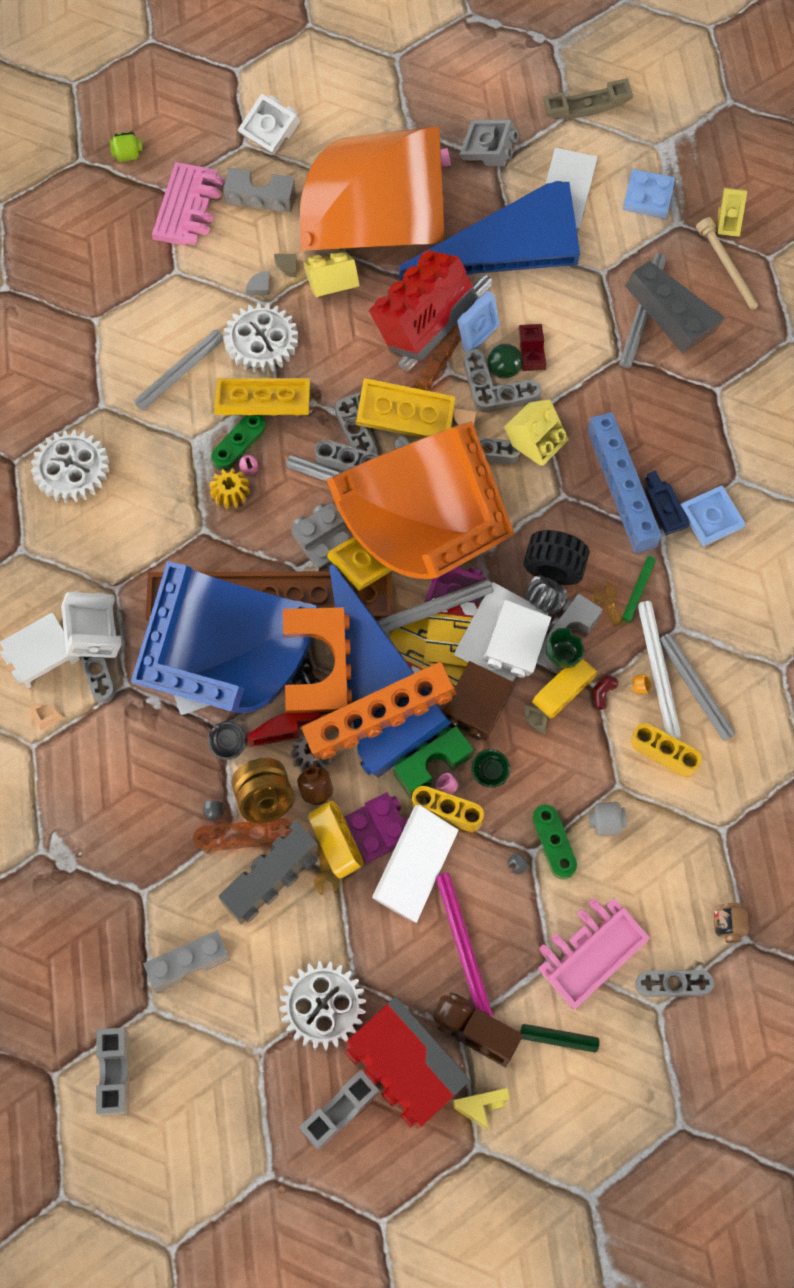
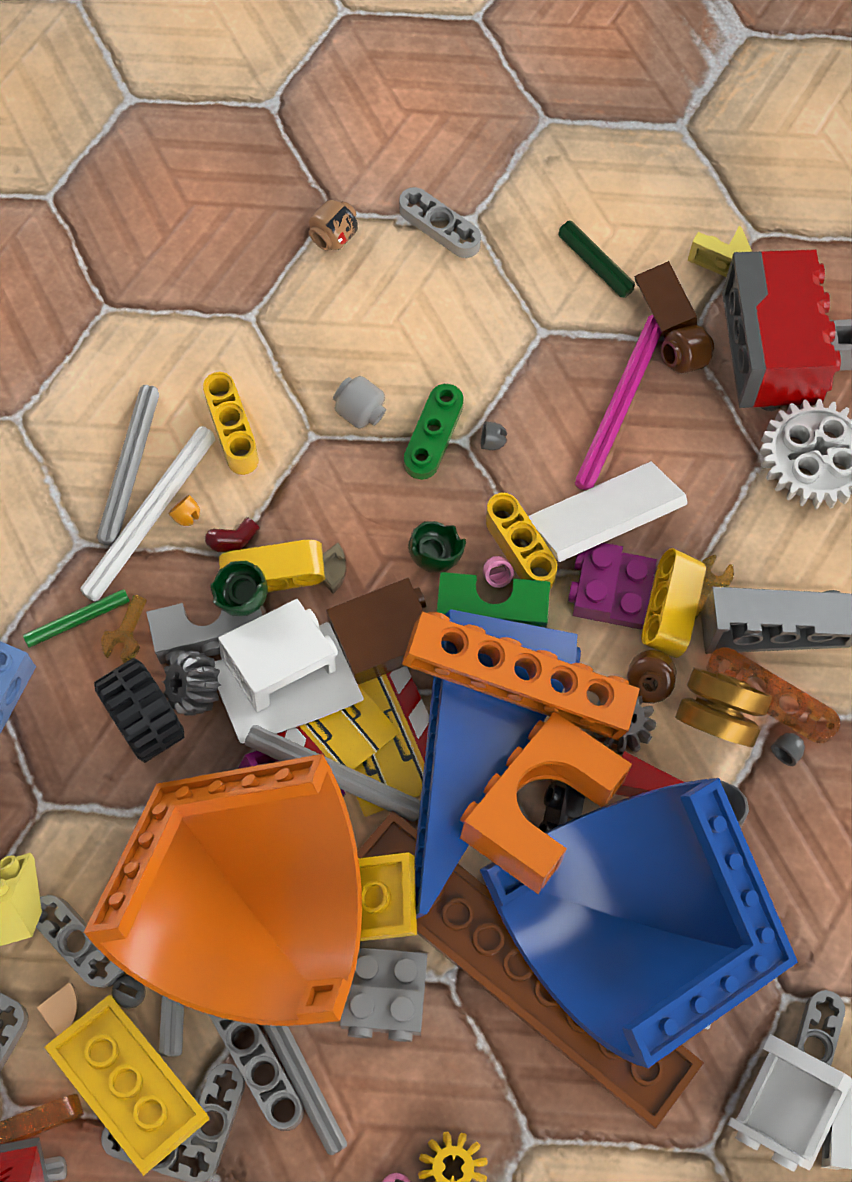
camera: 140 degrees left, 0 degrees up
bright pink hinge [537,898,650,1010] -> none

